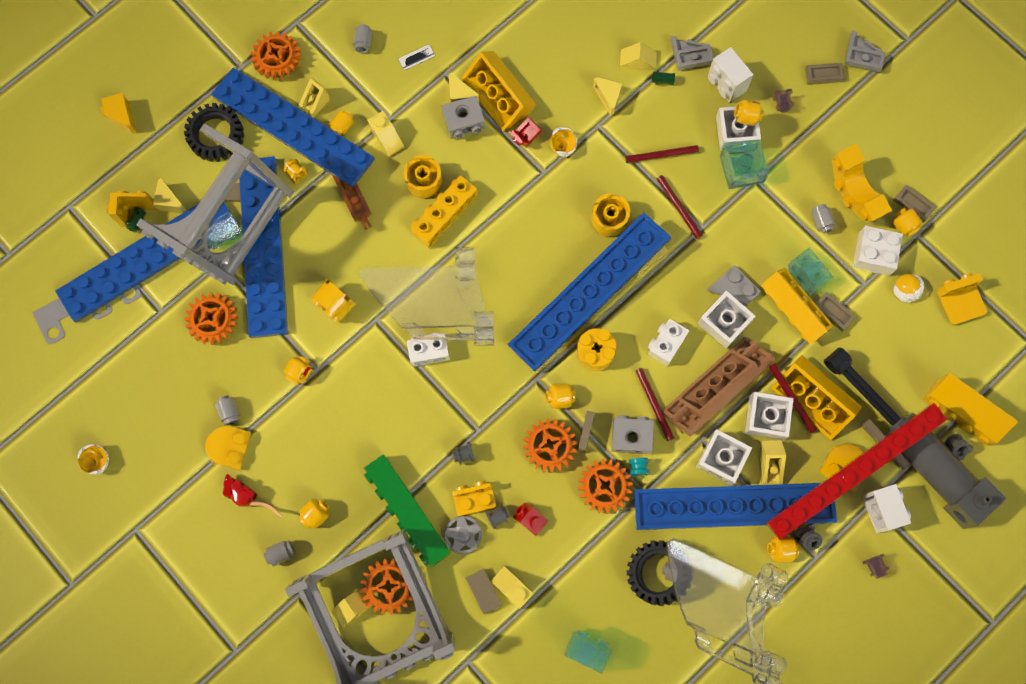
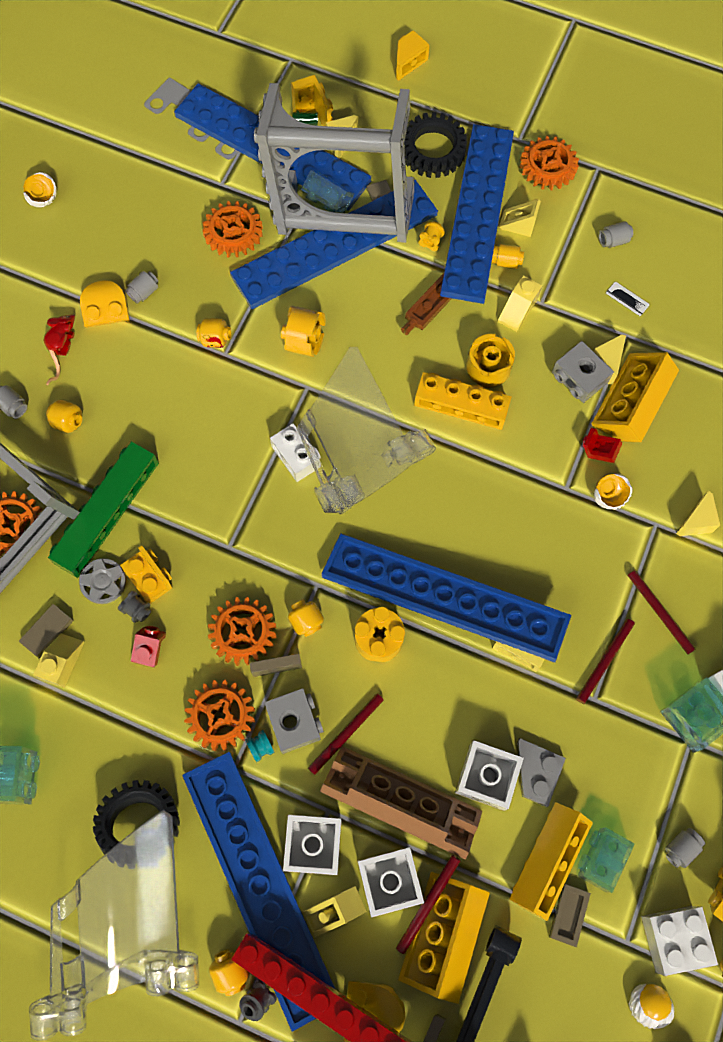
camera: 60 degrees right, 5 degrees down
dark grey brick [452,442,475,465] -> none
yellow brick [591,194,630,237] -> none
white brick [647,319,689,366] -> none

